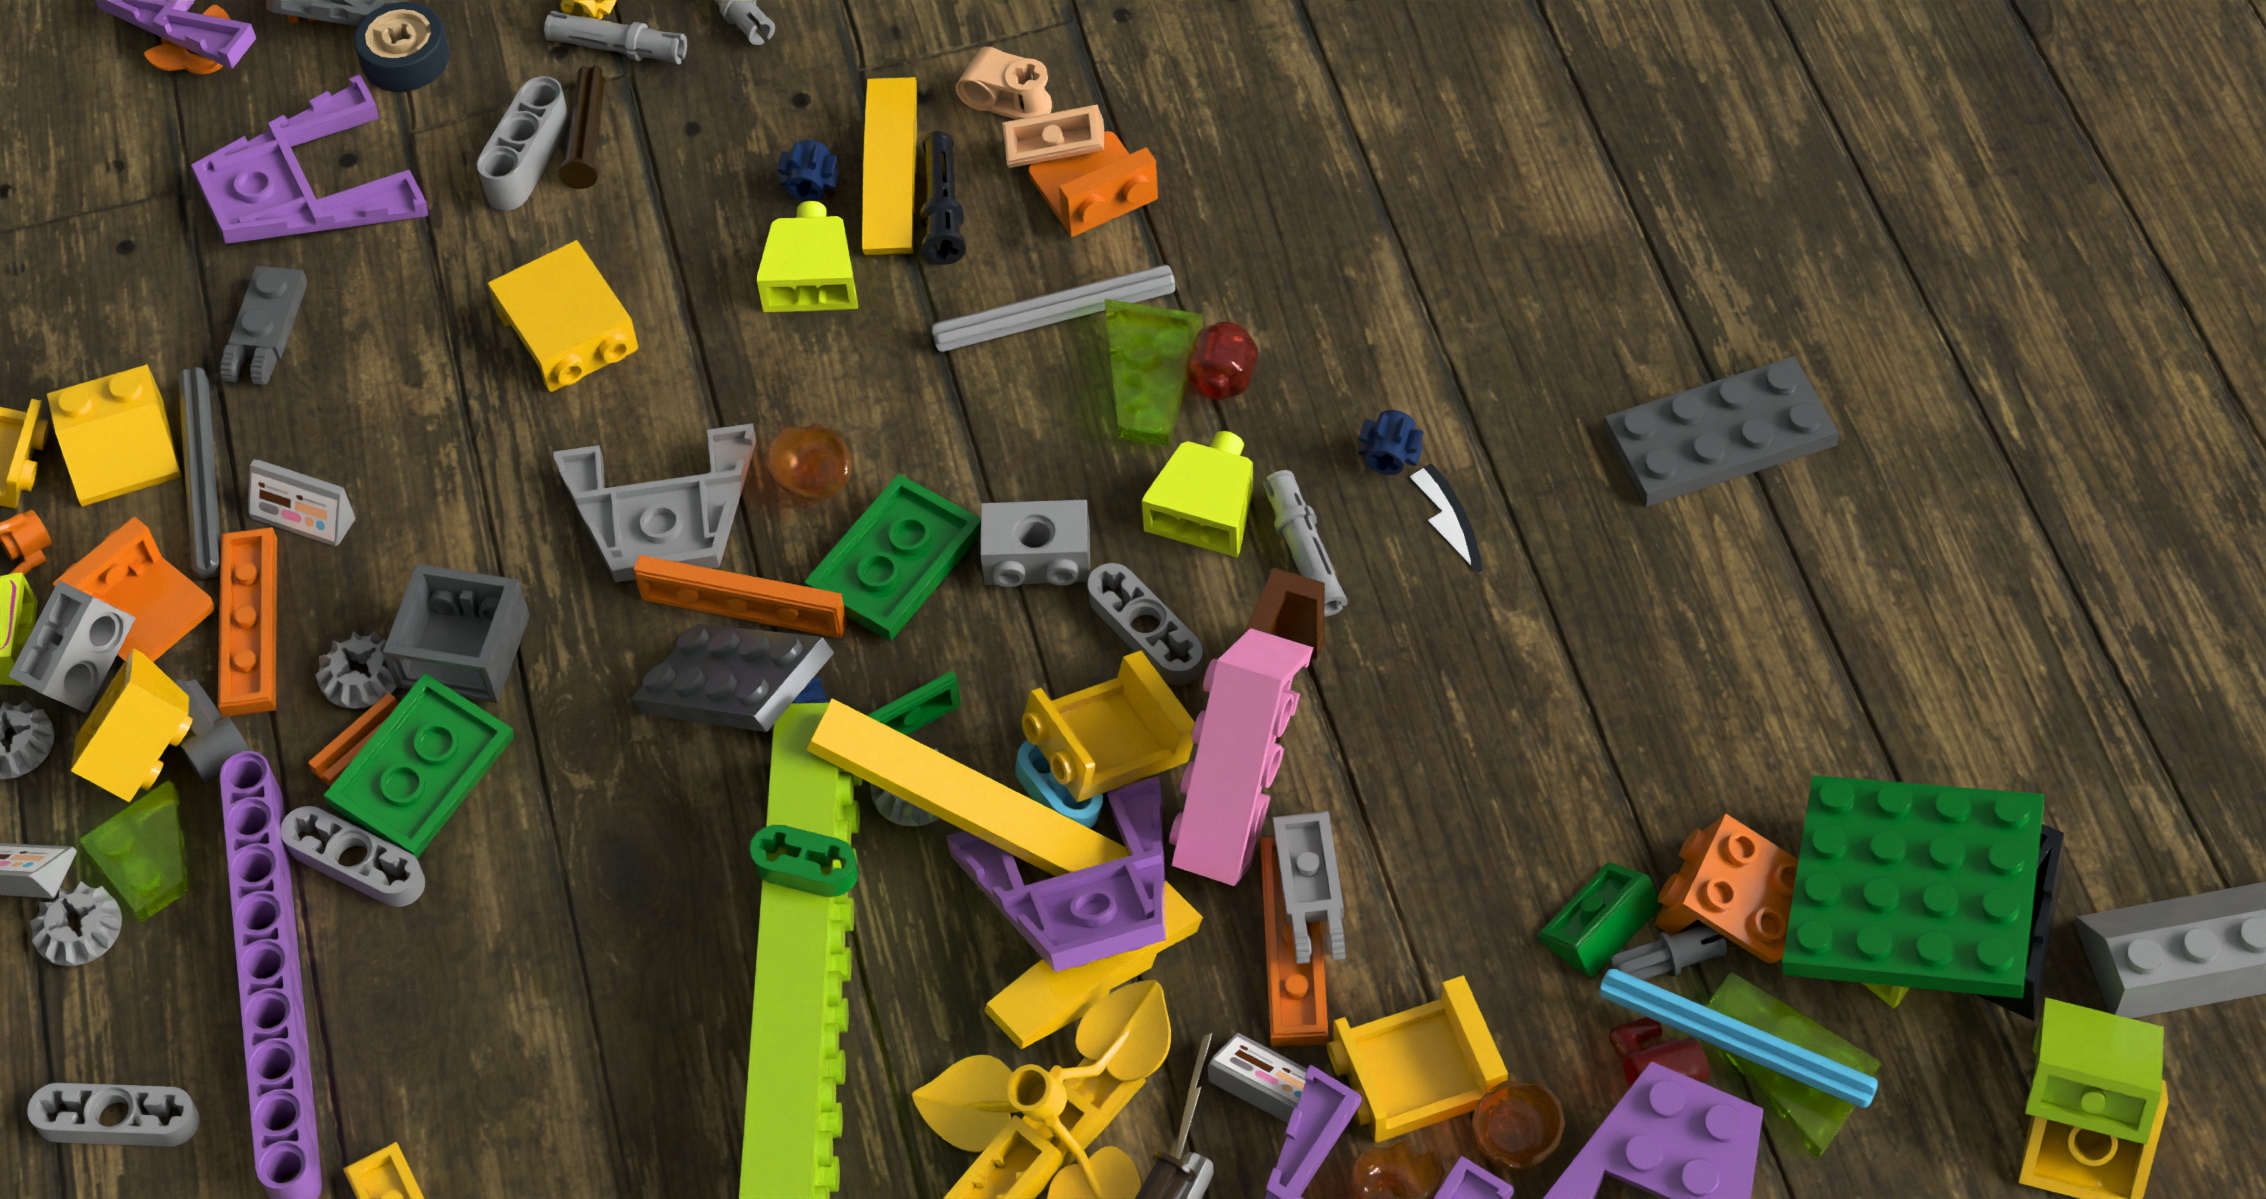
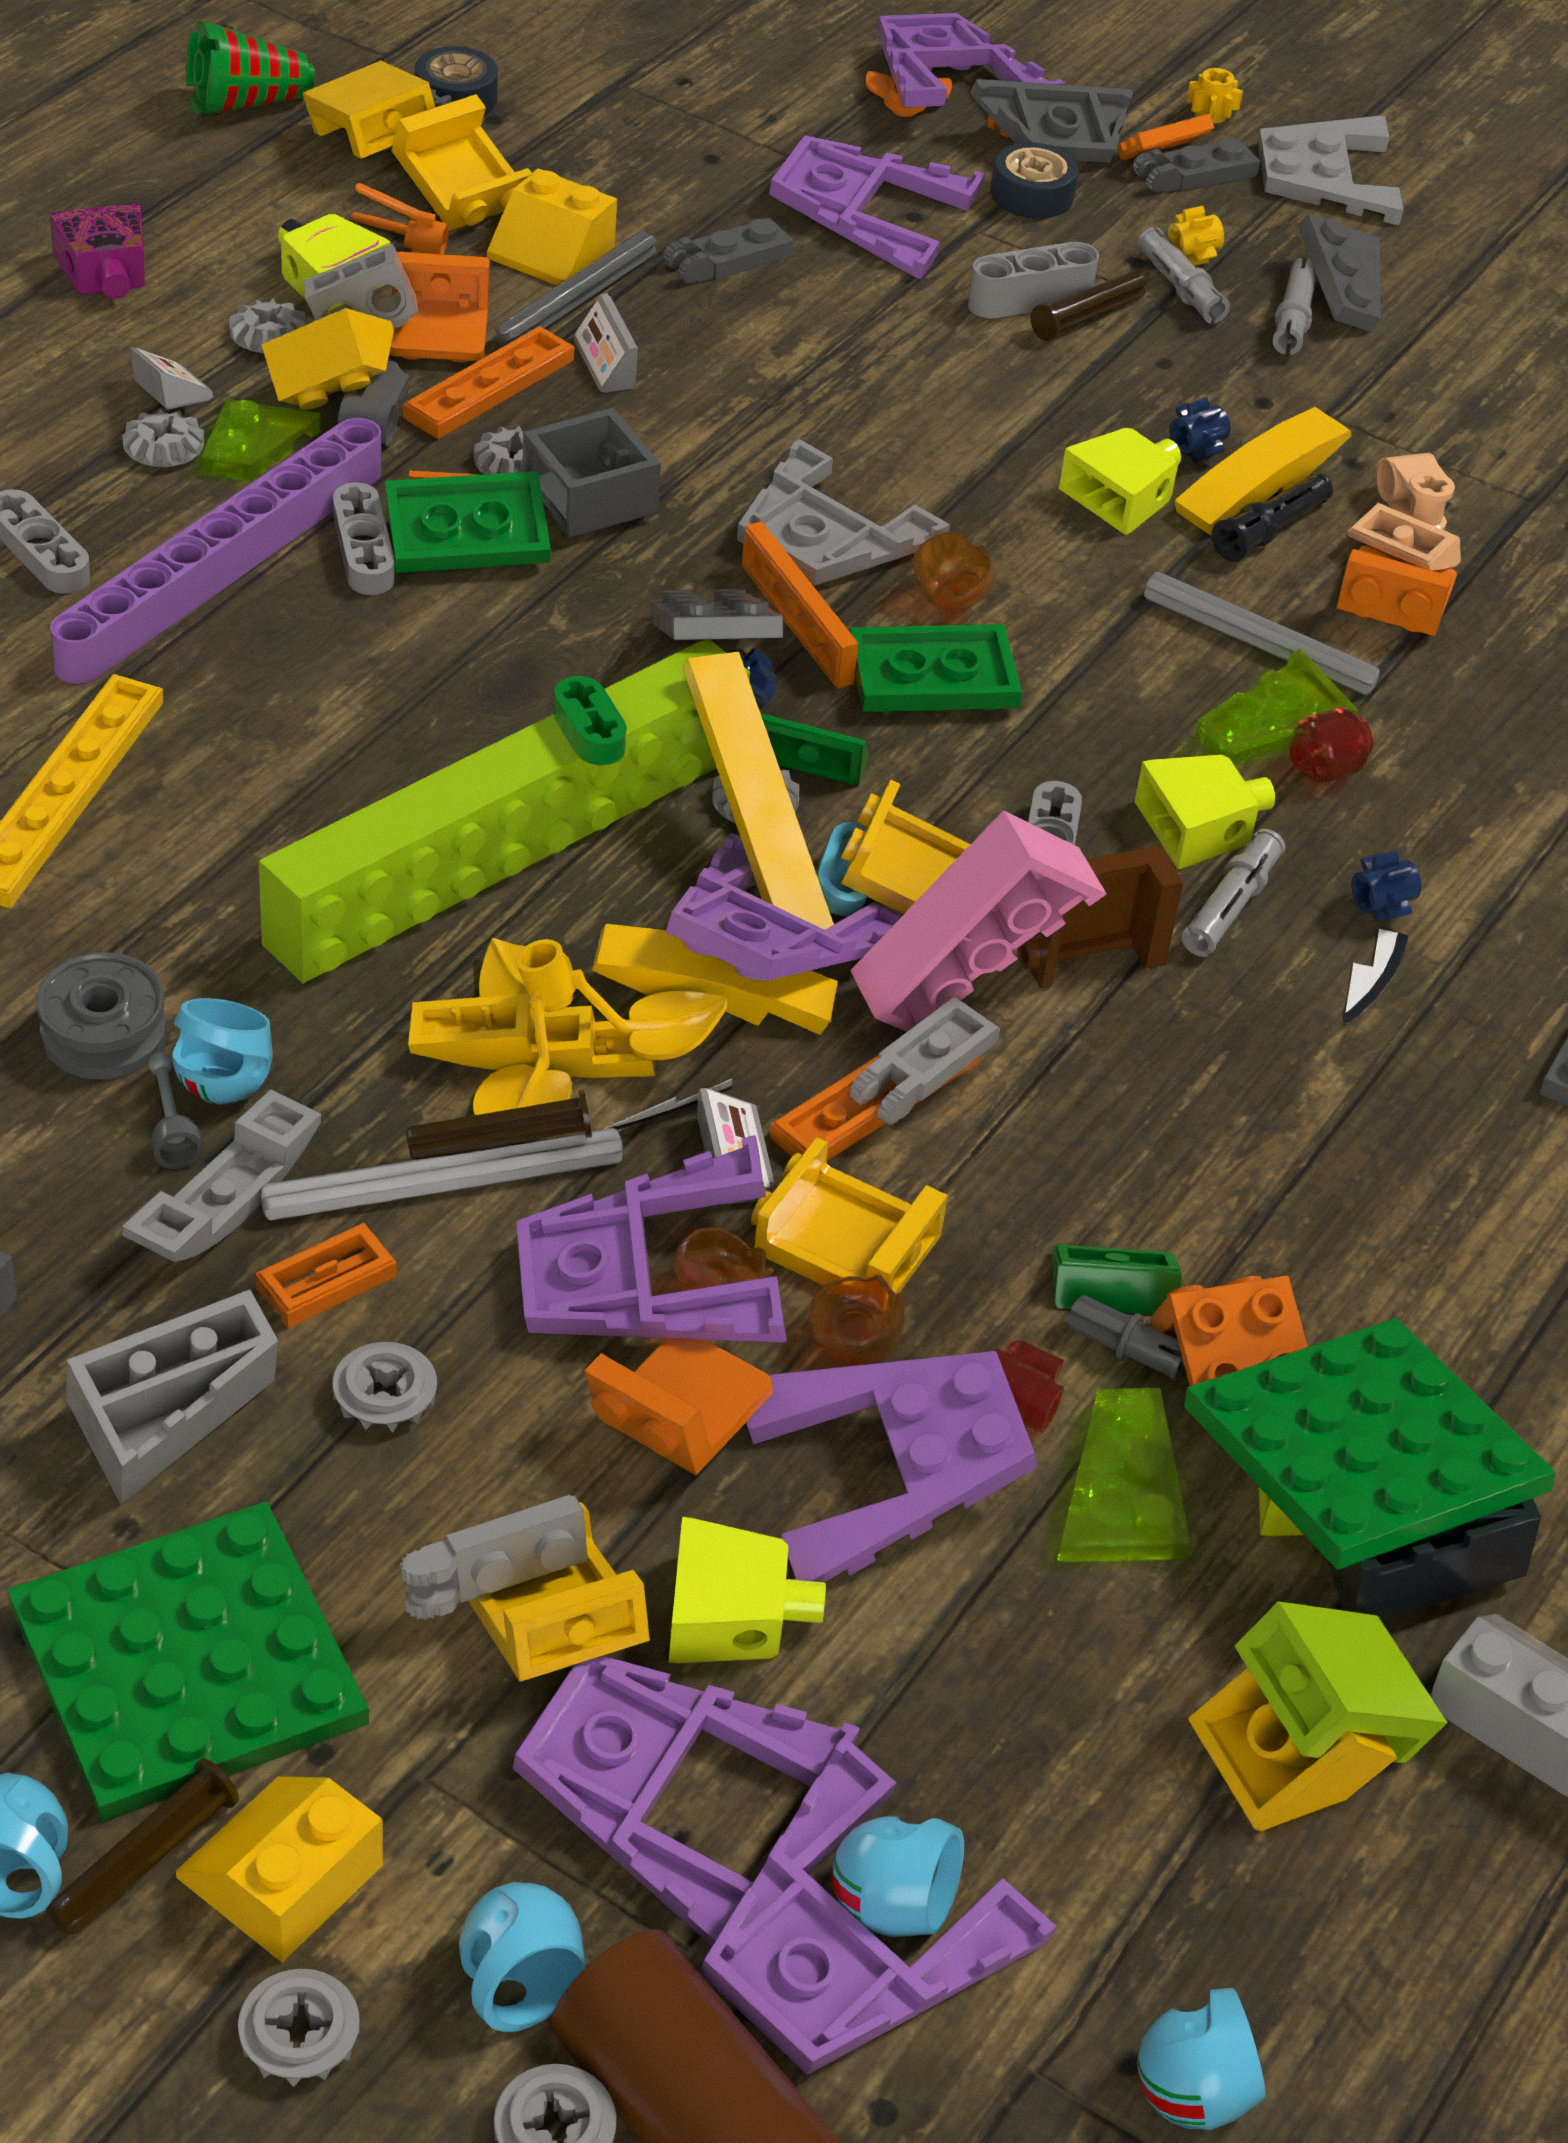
camera: 40 degrees right, 10 degrees down
yellow panel [488,240,638,392] -> none
light grey brick [981,500,1090,587] -> none
medium azure axle [1599,969,1878,1108] -> none

